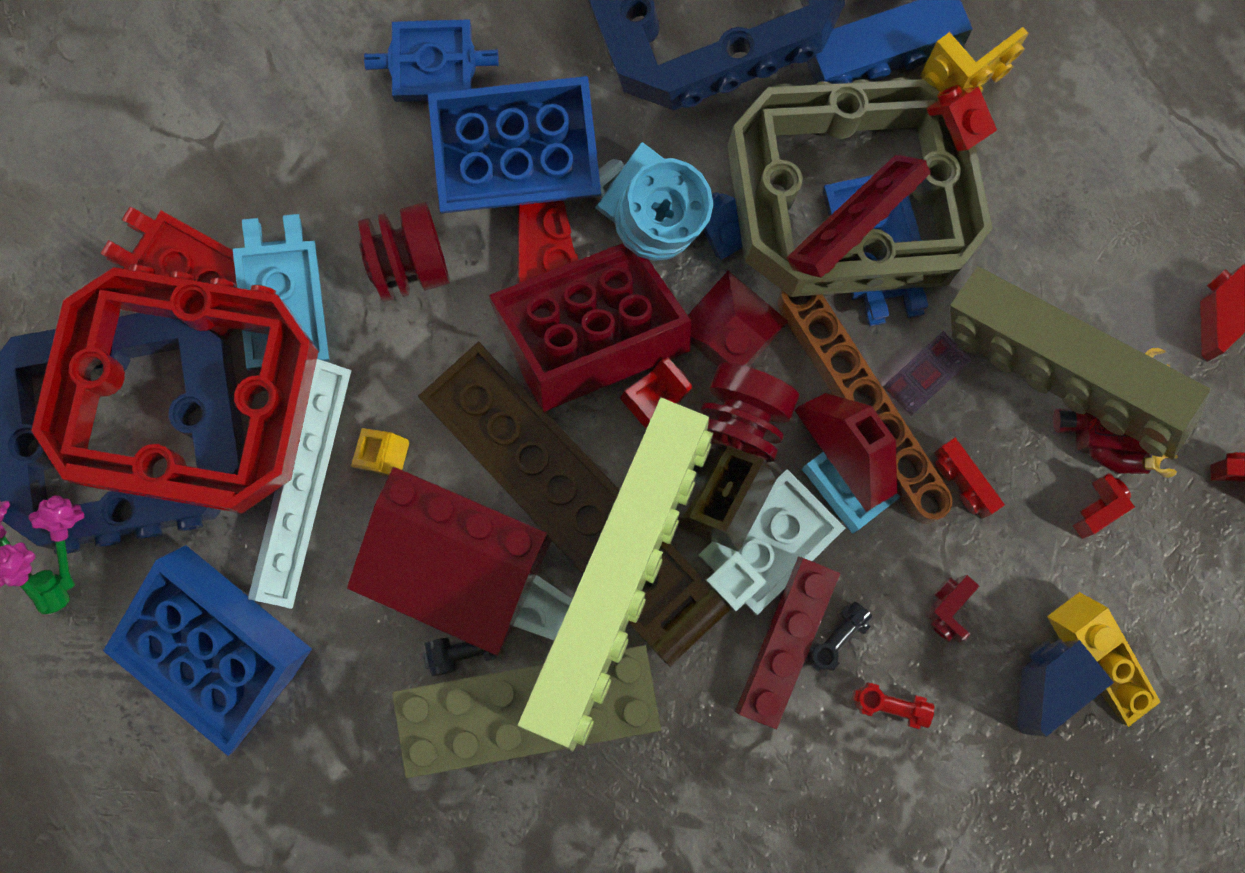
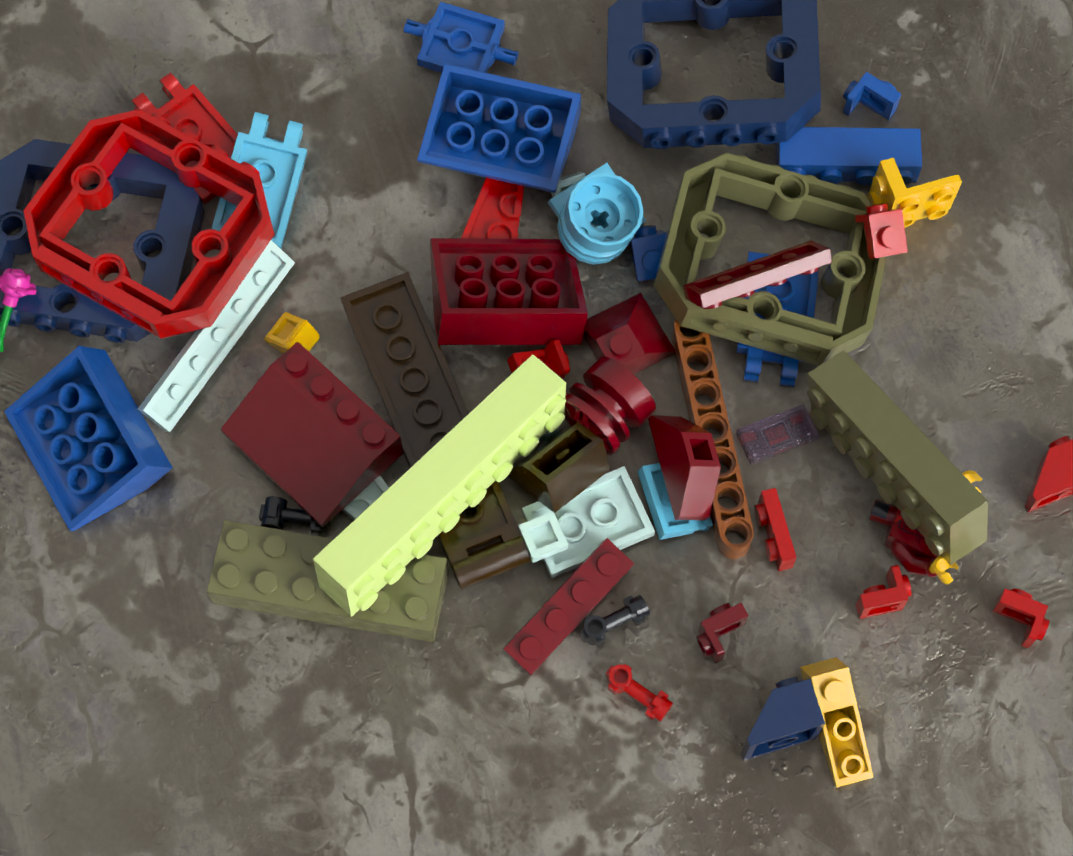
camera: 20 degrees right, 10 degrees down
dark red wheel [358,202,450,303] -> none

